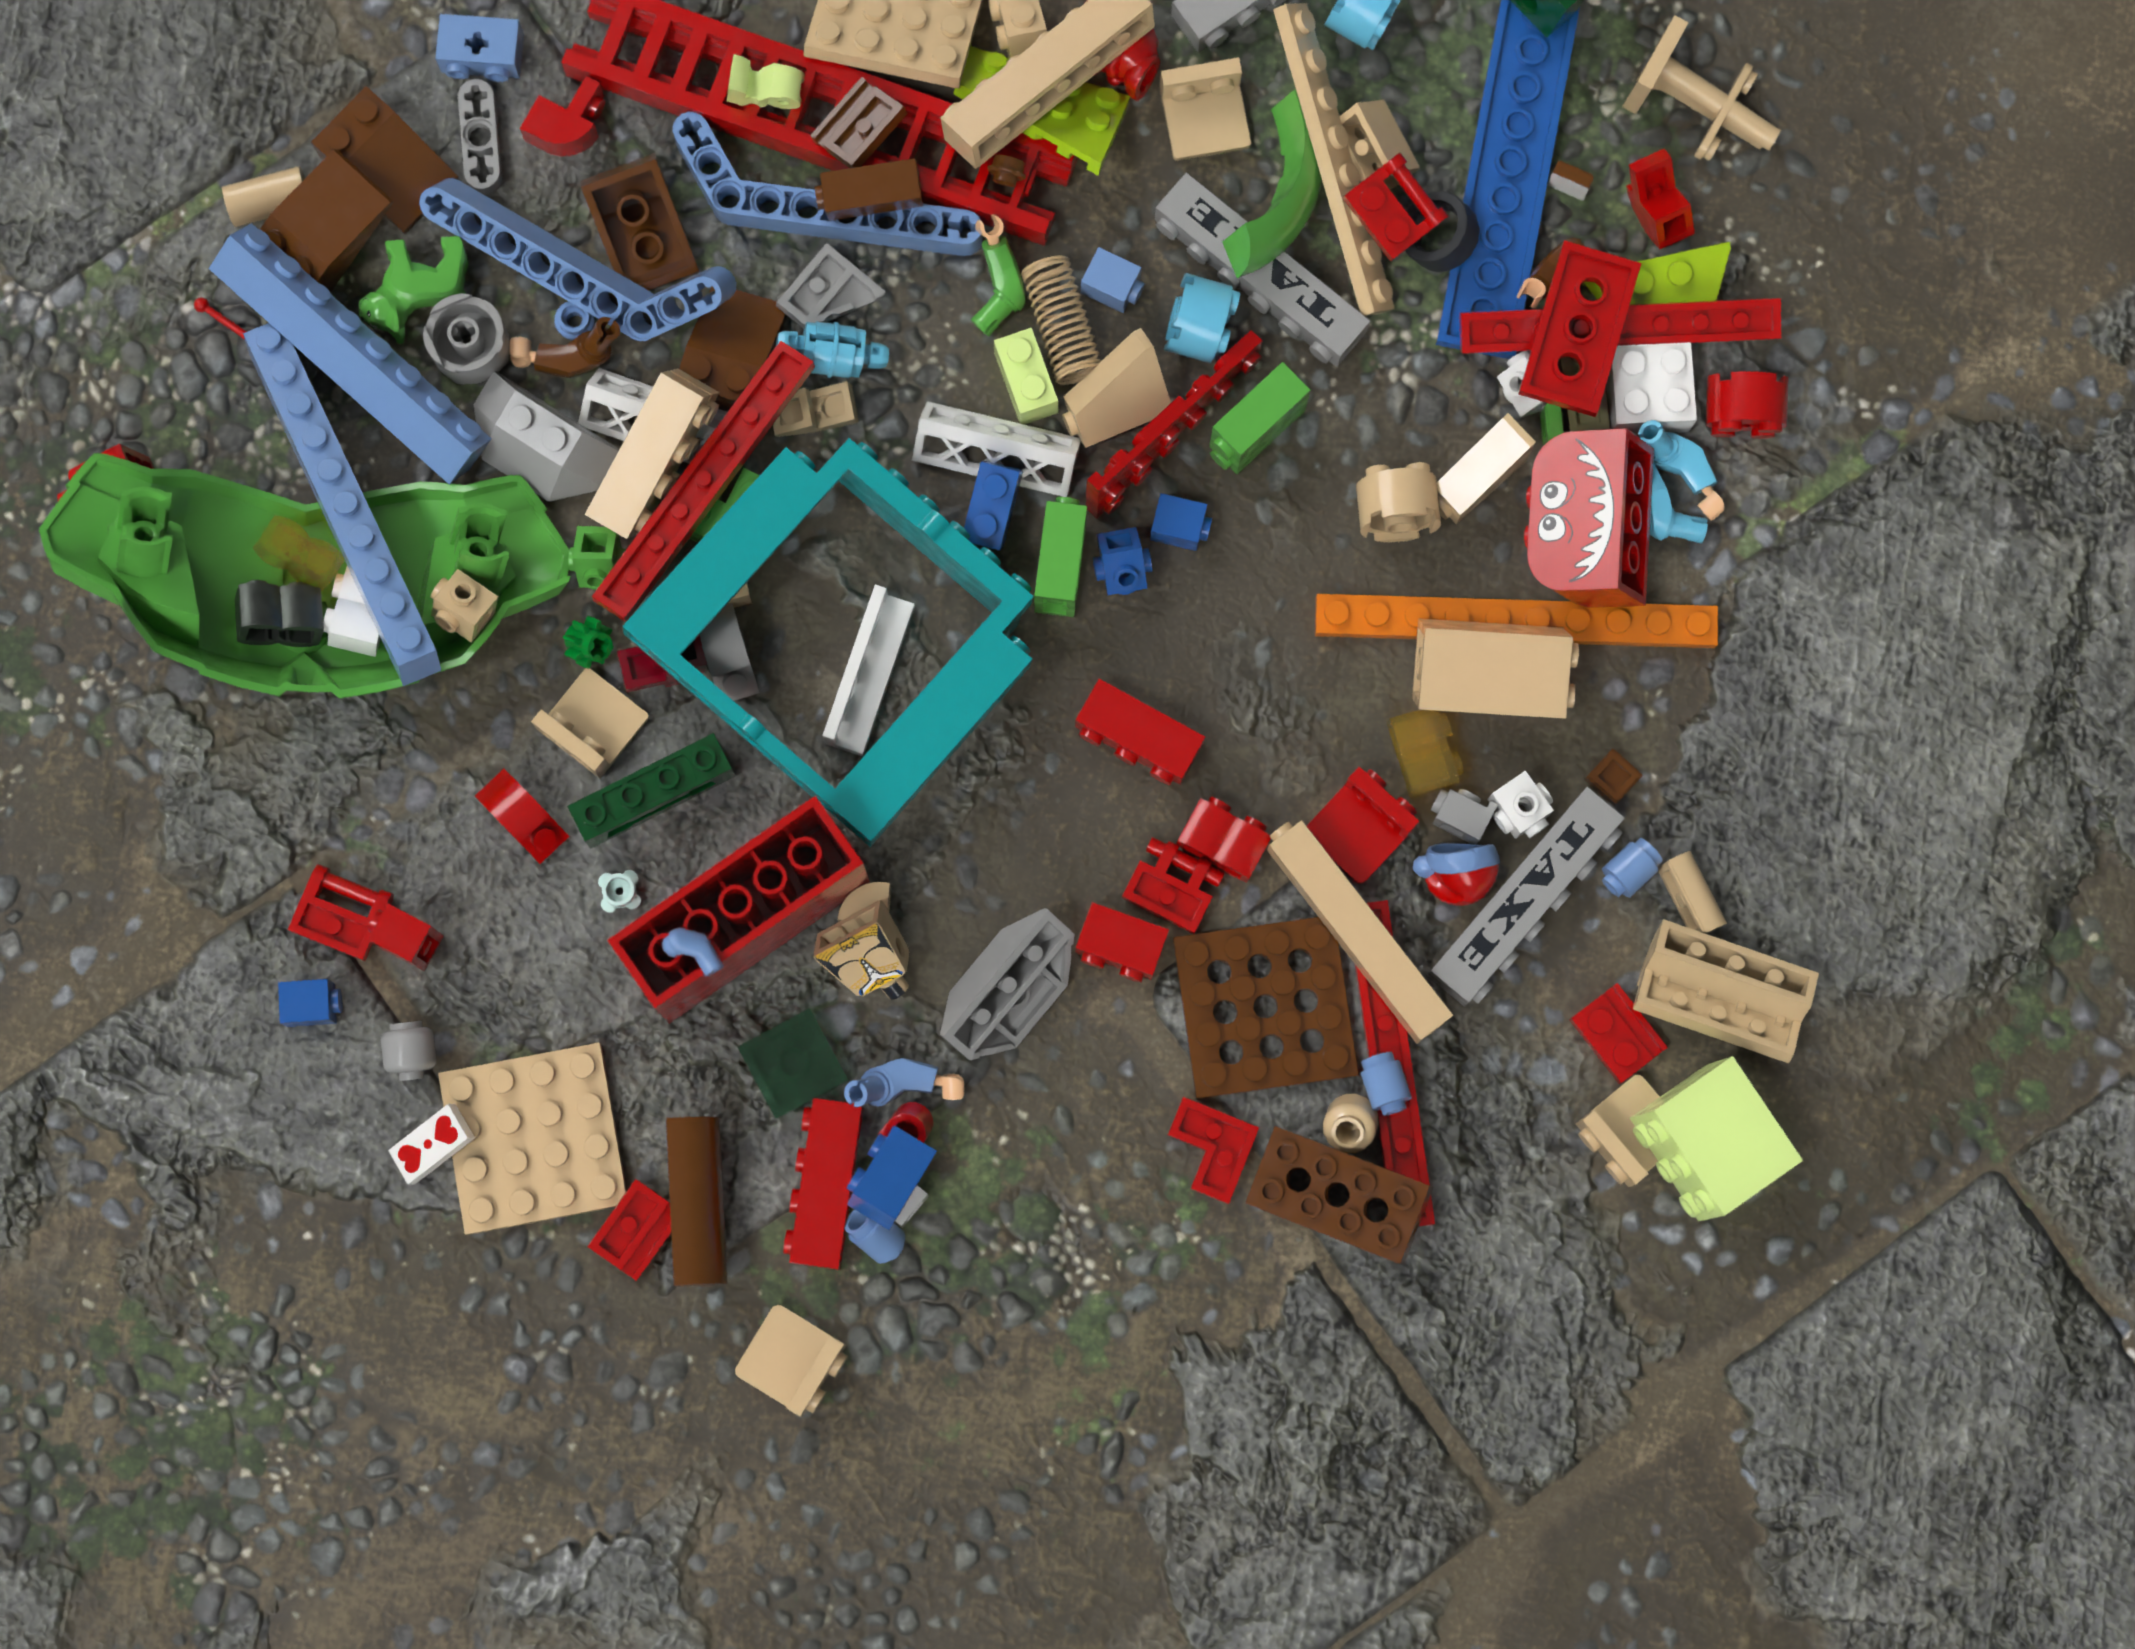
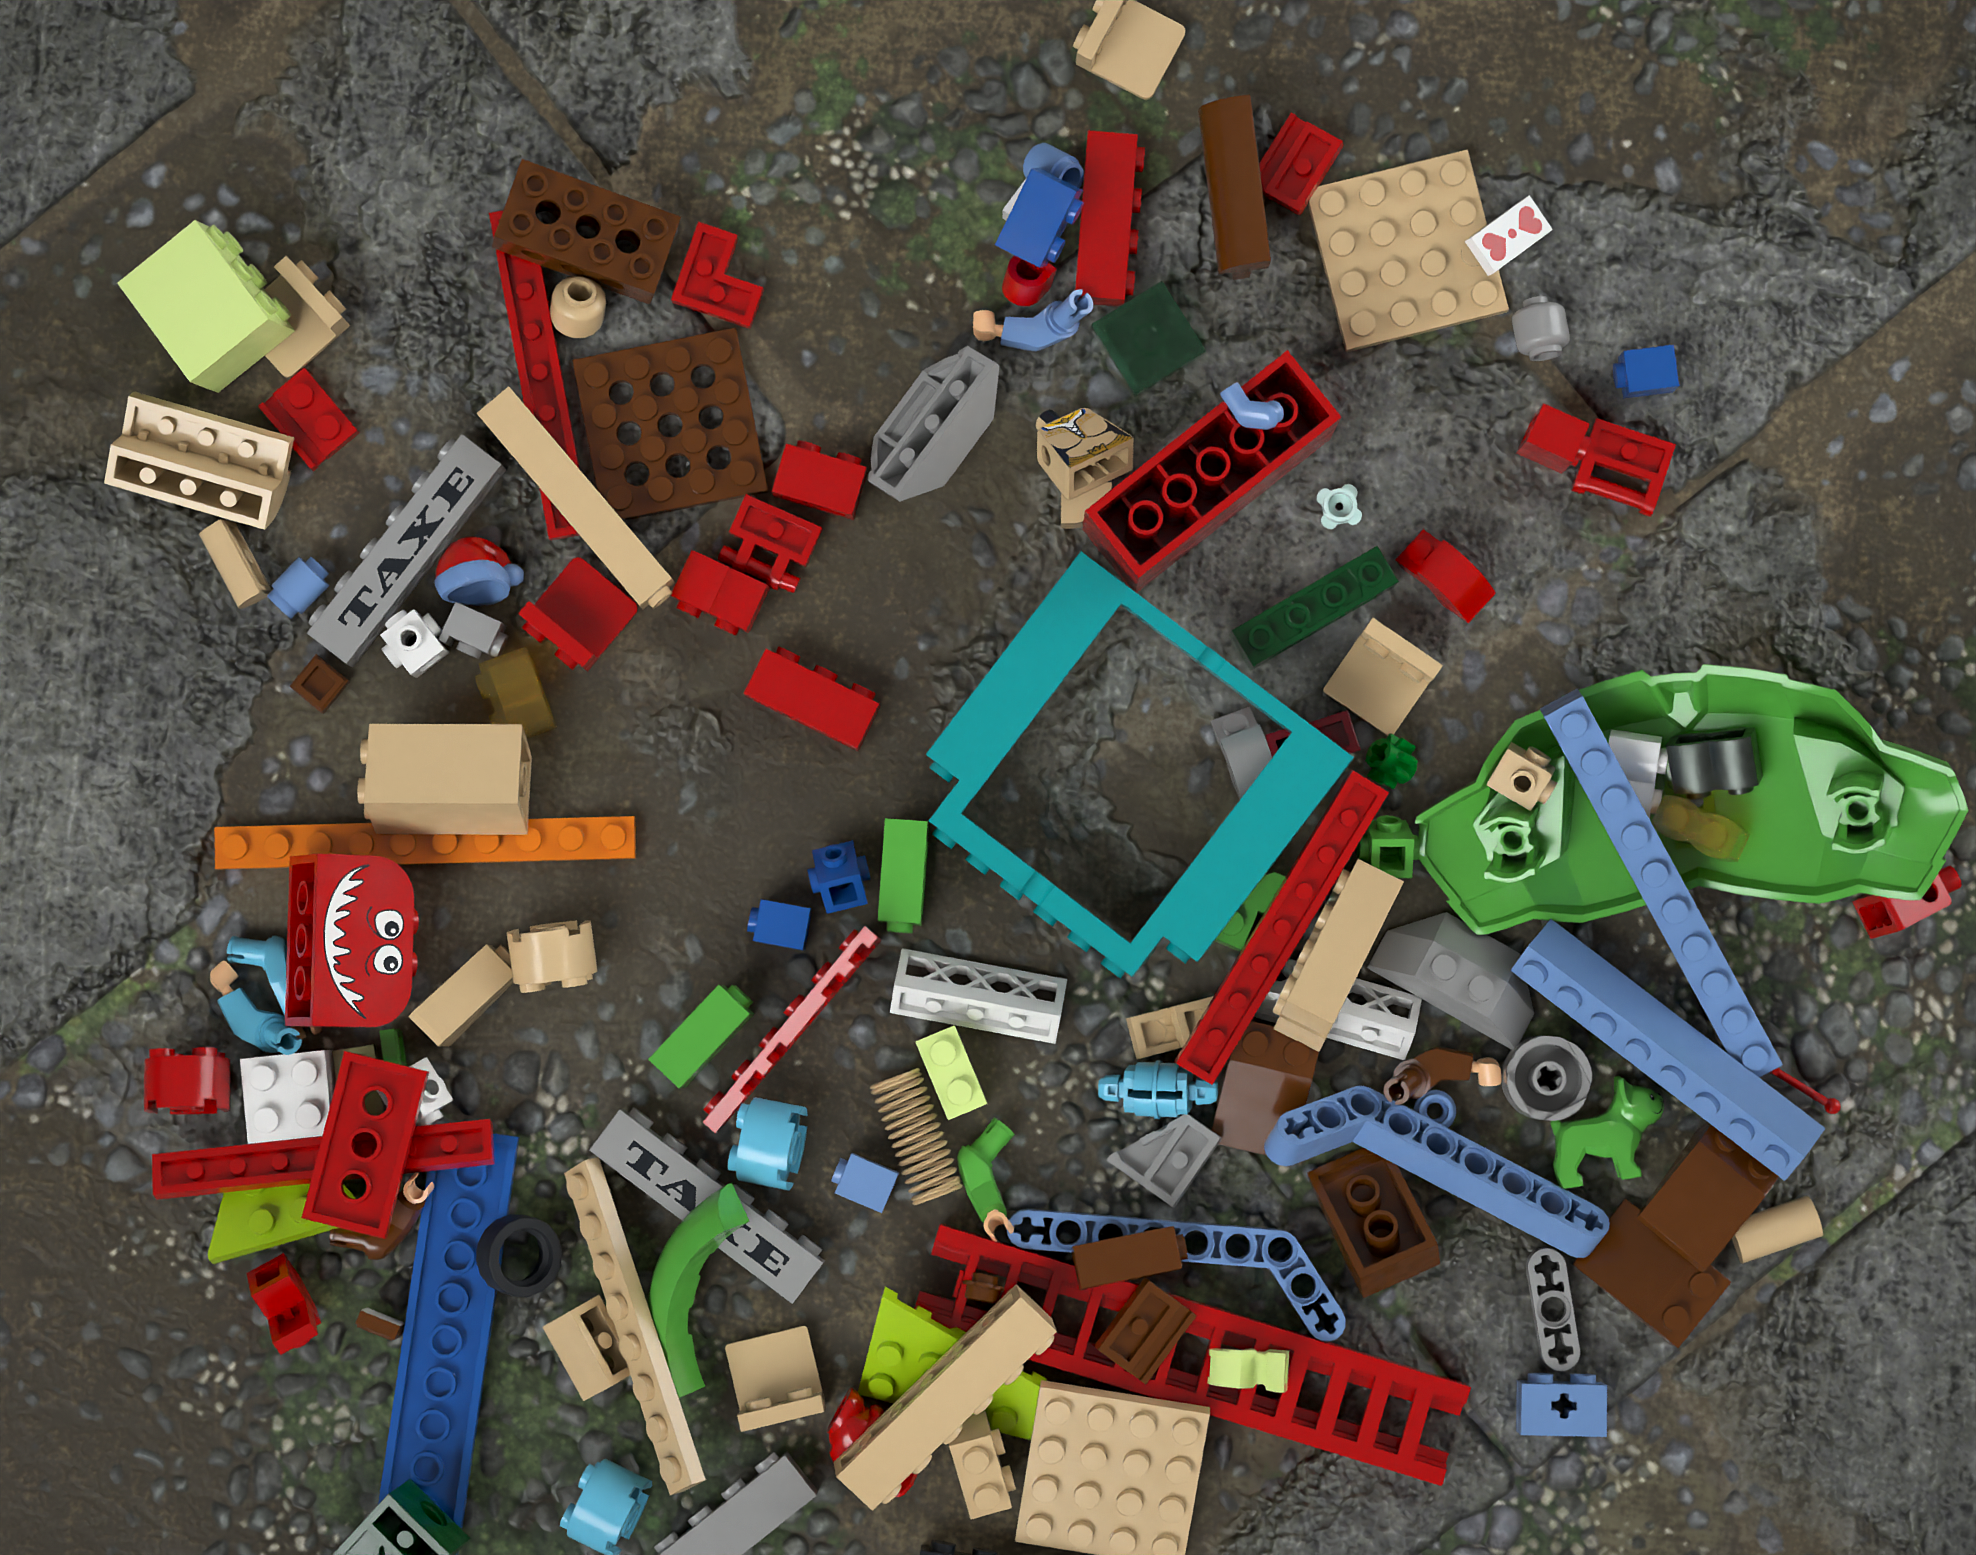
camera: 175 degrees left, 5 degrees up
red brick [520,76,605,156] -> none
white fence [822,584,915,756] -> none
blue brick [964,461,1023,550] -> none
tan slope [1062,328,1171,448] -> none
red plate [1342,152,1448,262] -> none
medium blue brick [1360,1052,1412,1116] -> none
tan piece [1622,15,1781,161] -> none

